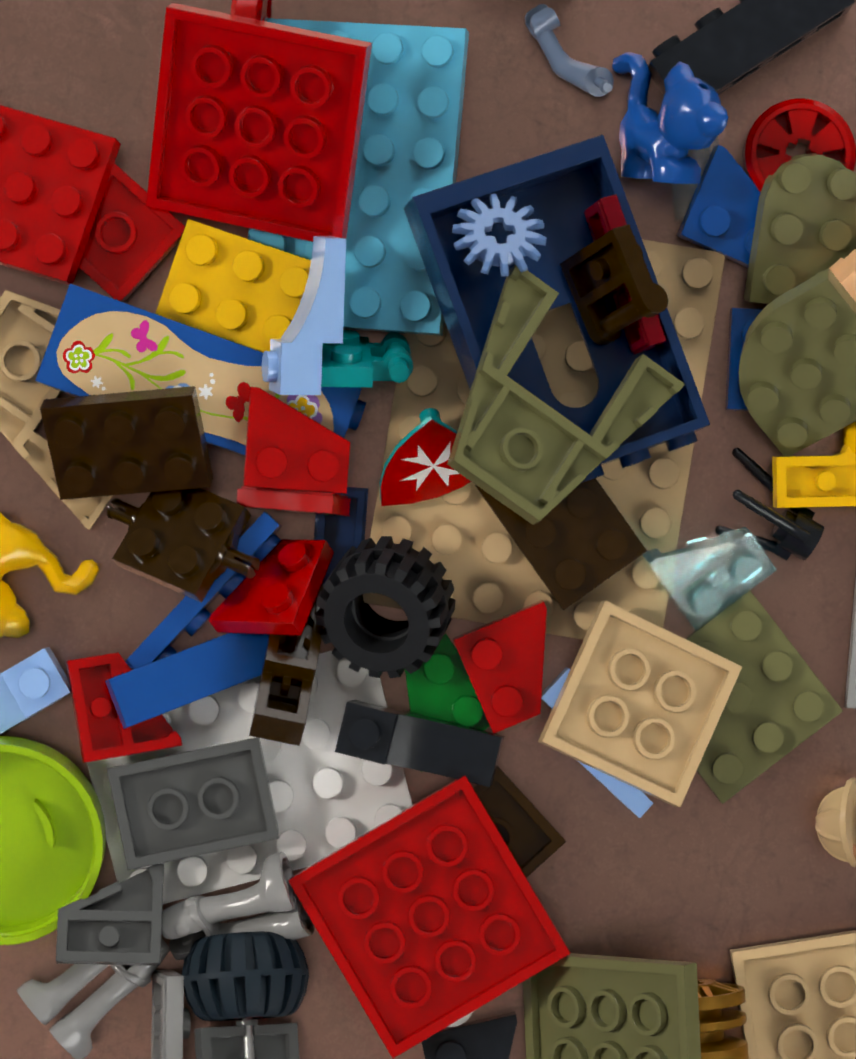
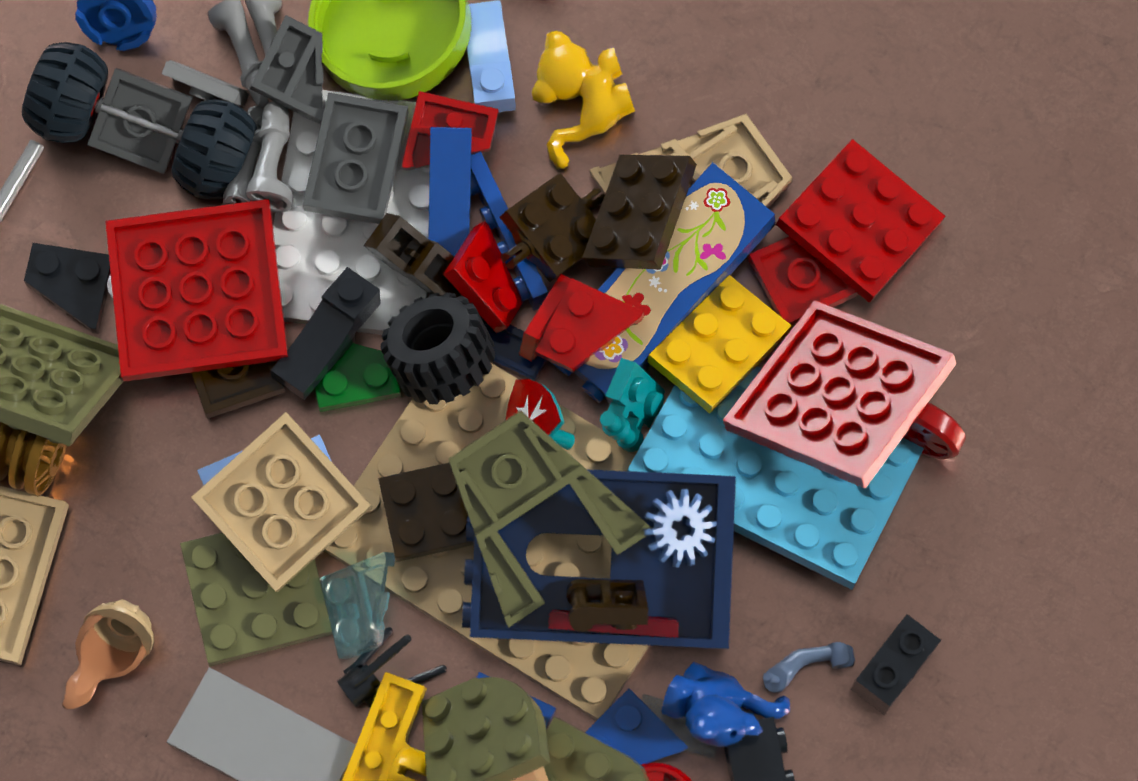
camera: 110 degrees right, 15 degrees down
light blue slope [262,236,346,395] -> none
red wing [453,600,547,734] -> none

